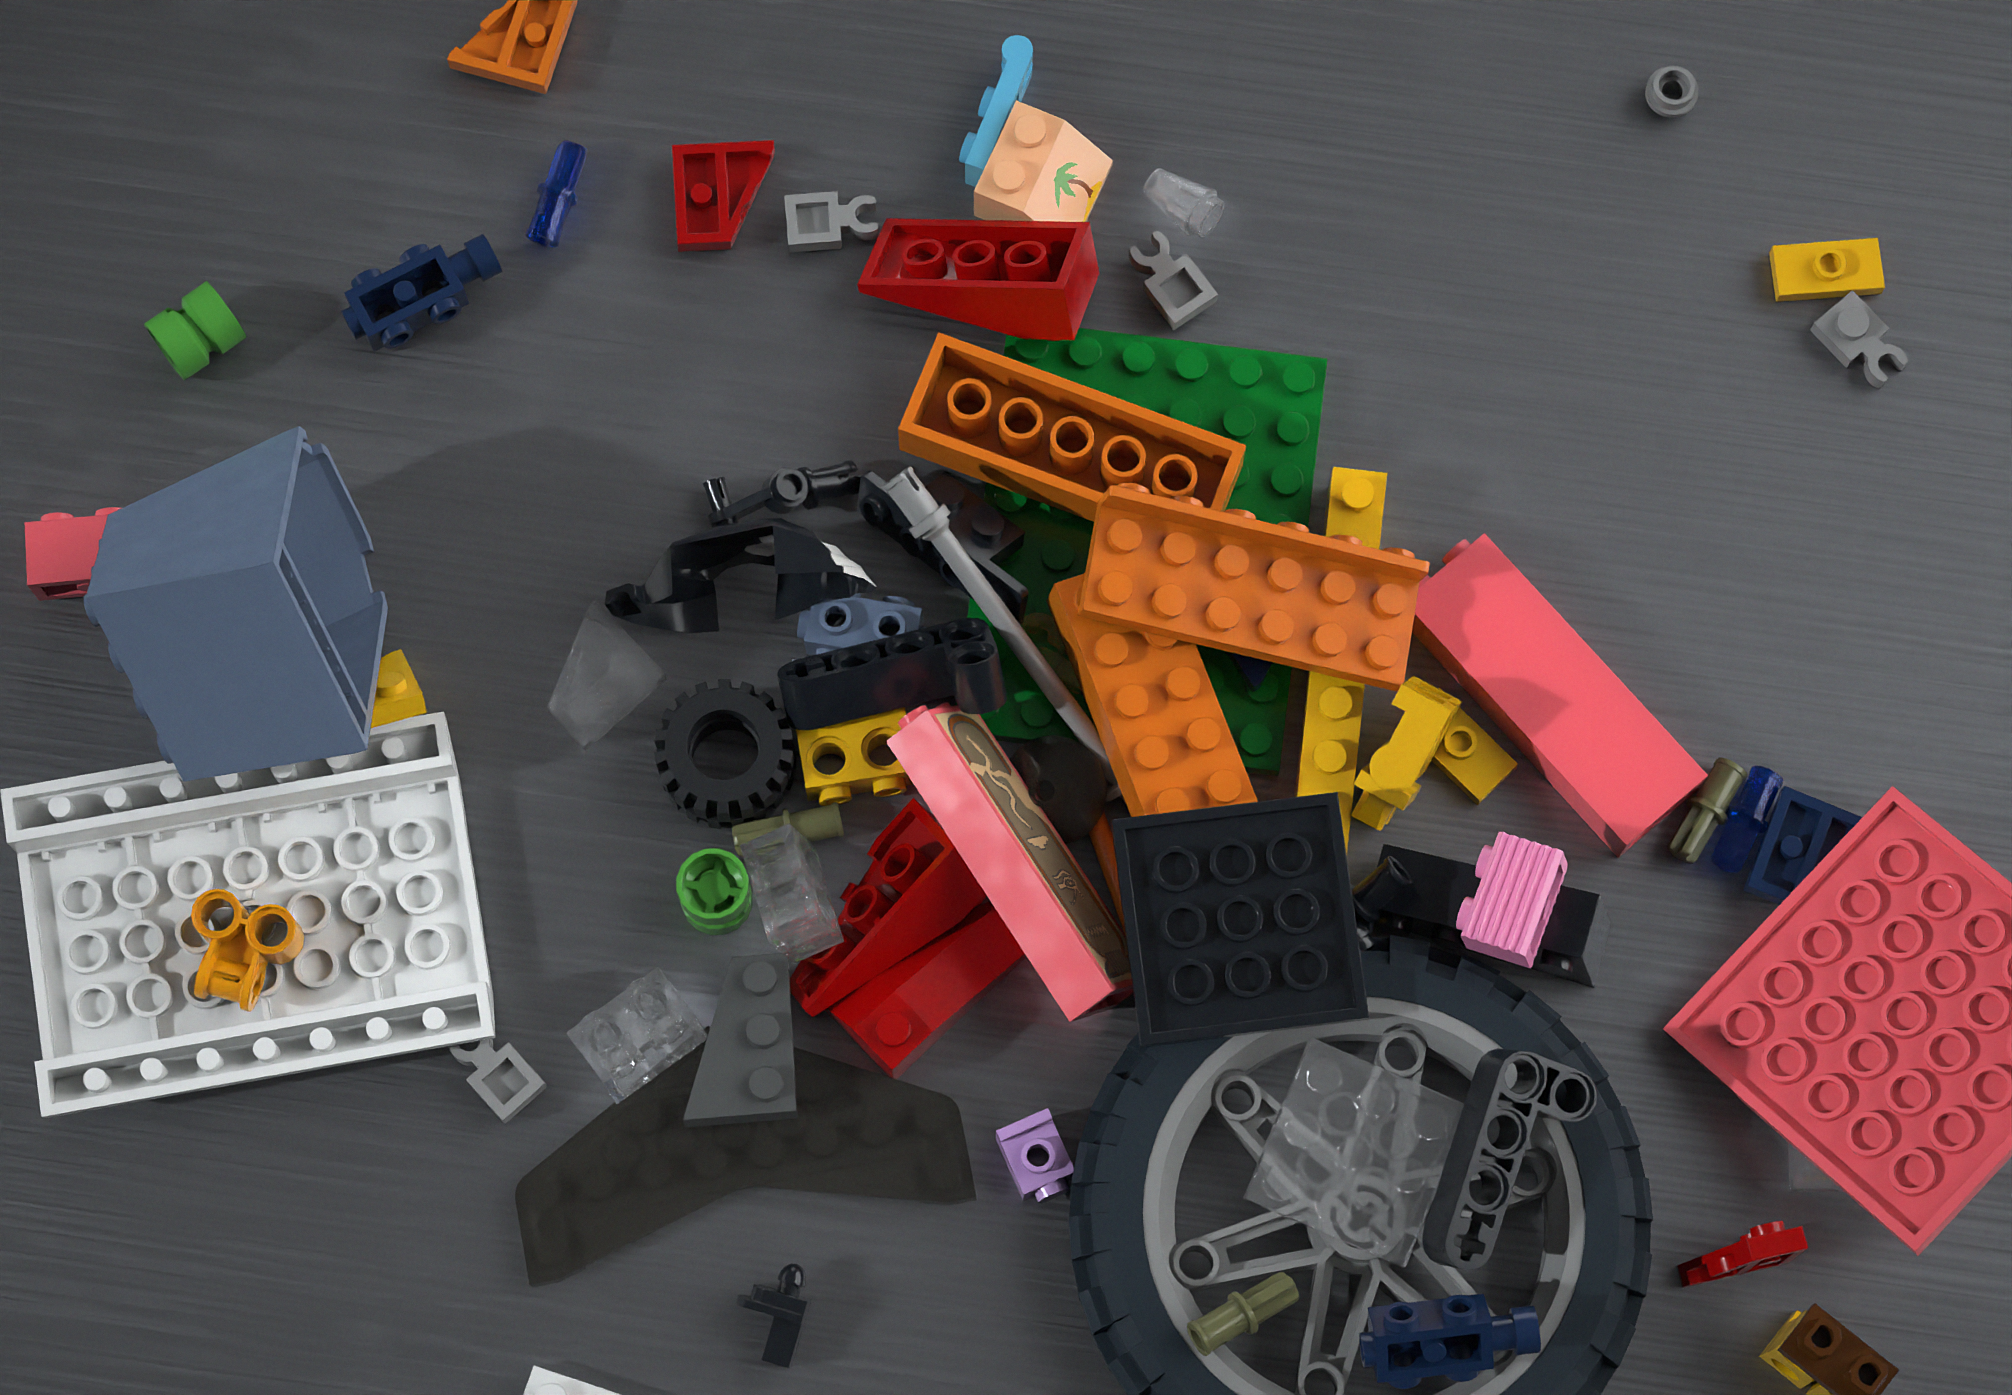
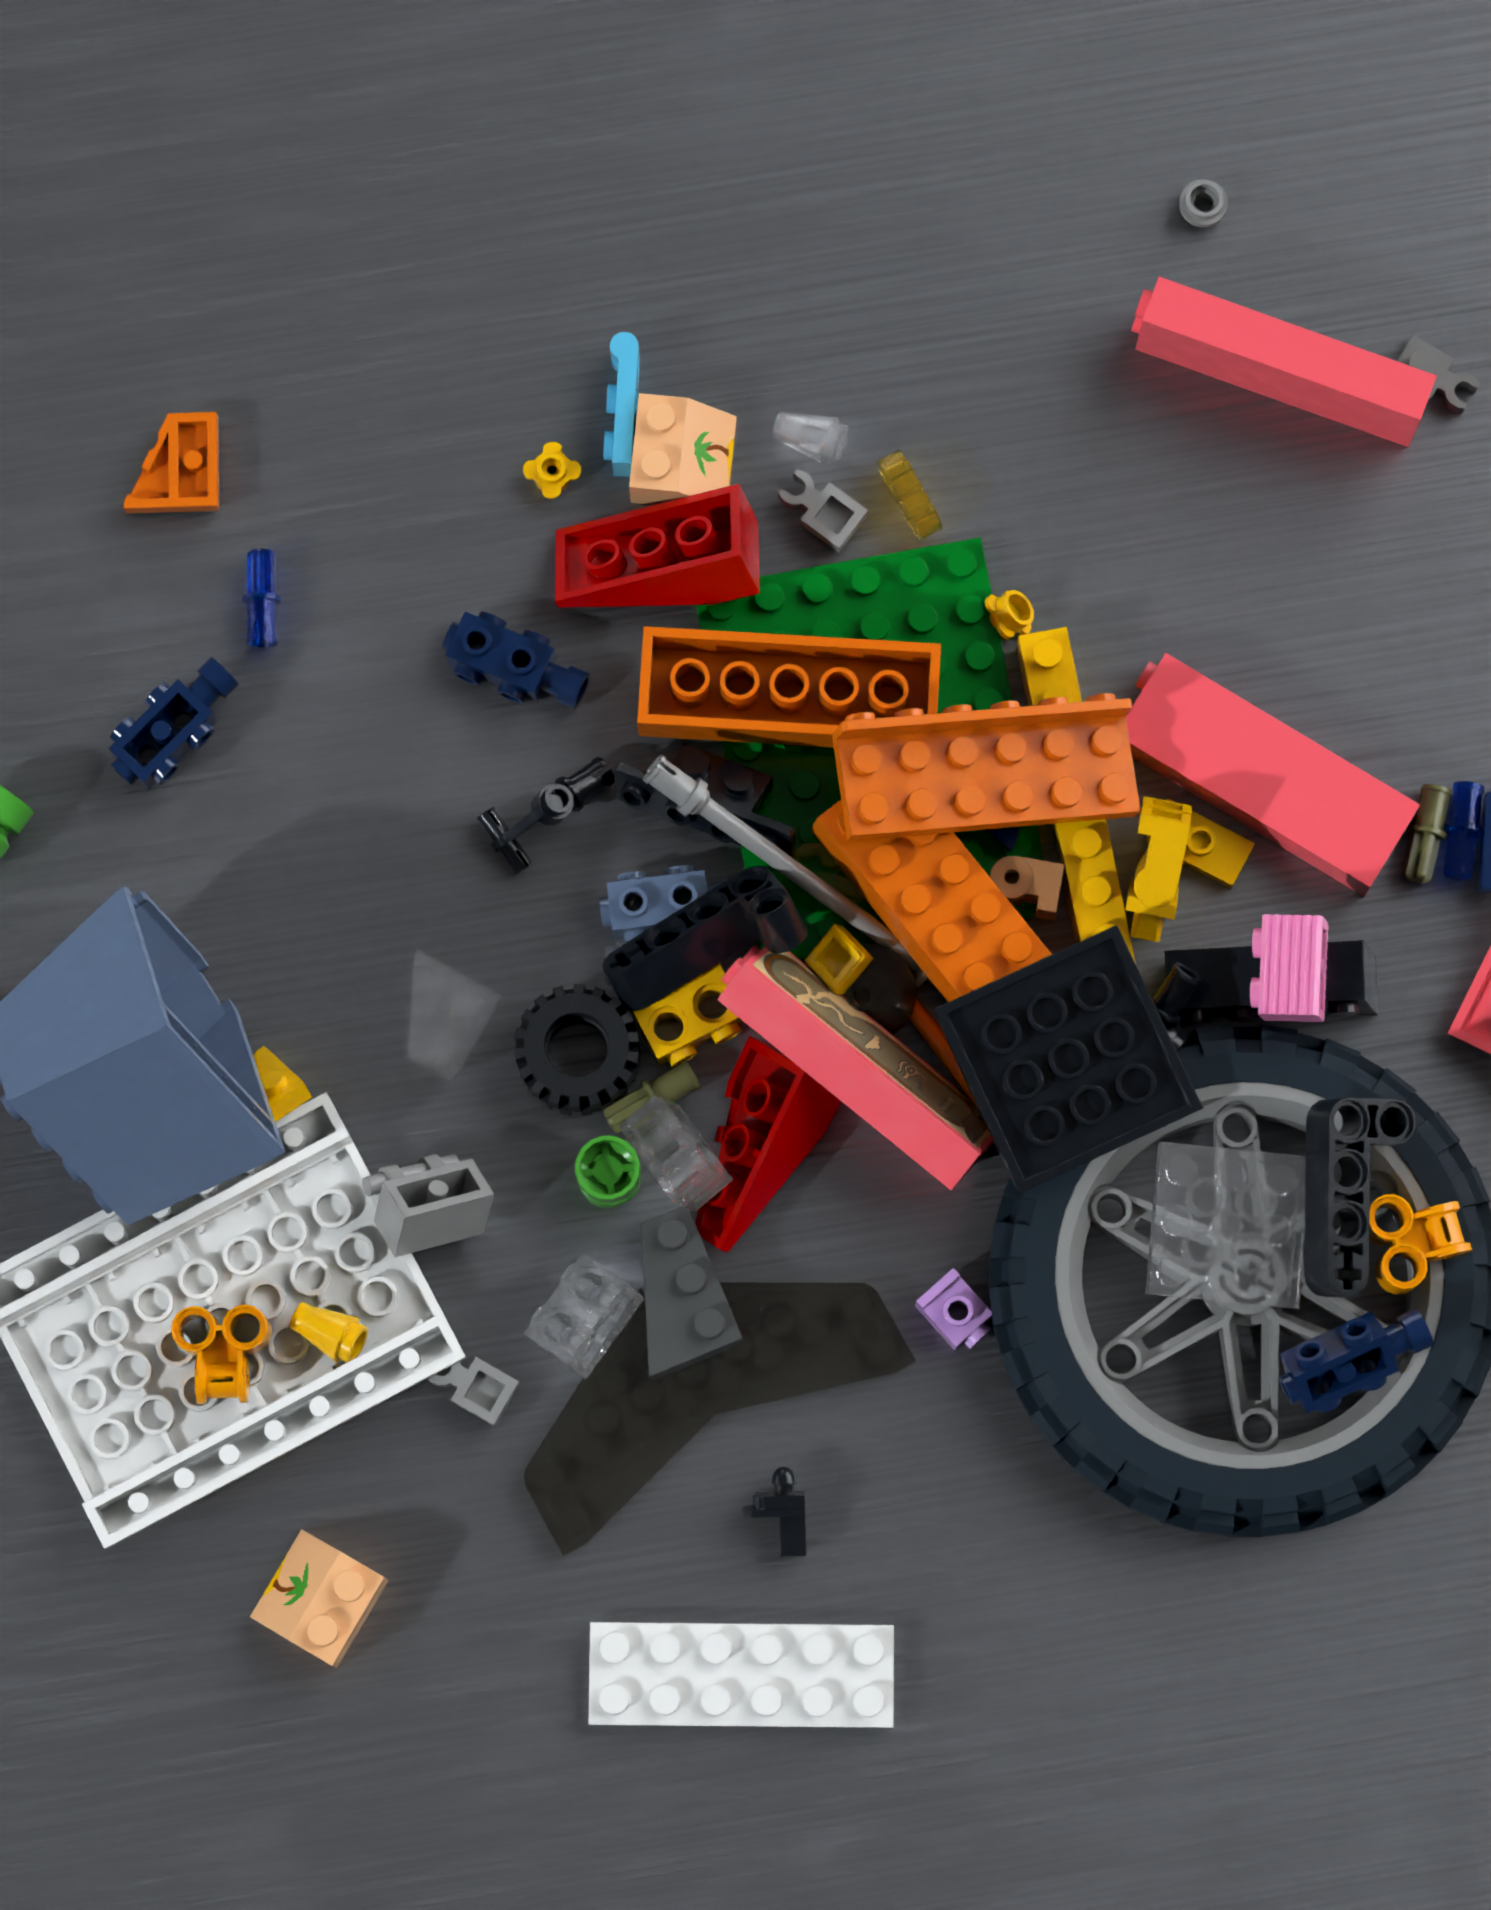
camera: 15 degrees left, 5 degrees up
black animal [605,518,877,633] -> none
red wing [672,140,775,252] -> none
light grey plate [784,191,878,253] -> none
red wedge [825,901,1027,1082] -> none
olive axle [1187,1272,1299,1356] -> none
yellow plate [1769,238,1885,302] -> none
none -> light nougat slope [250,1529,389,1668]
none -> yellow cone [289,1302,368,1363]
none -> light grey brick [362,1154,494,1257]
none -> dark blue brick [442,611,590,709]
none -> yellow plate [523,442,581,499]
none -> yellow tile [804,924,874,995]
none -> clear yellow beam [876,449,943,540]
none -> yellow plate [985,590,1034,640]
none -> medium nougat leg [990,856,1065,921]
none -> coral brick [1131,276,1437,447]
none -> light orange piece [1369,1194,1472,1295]

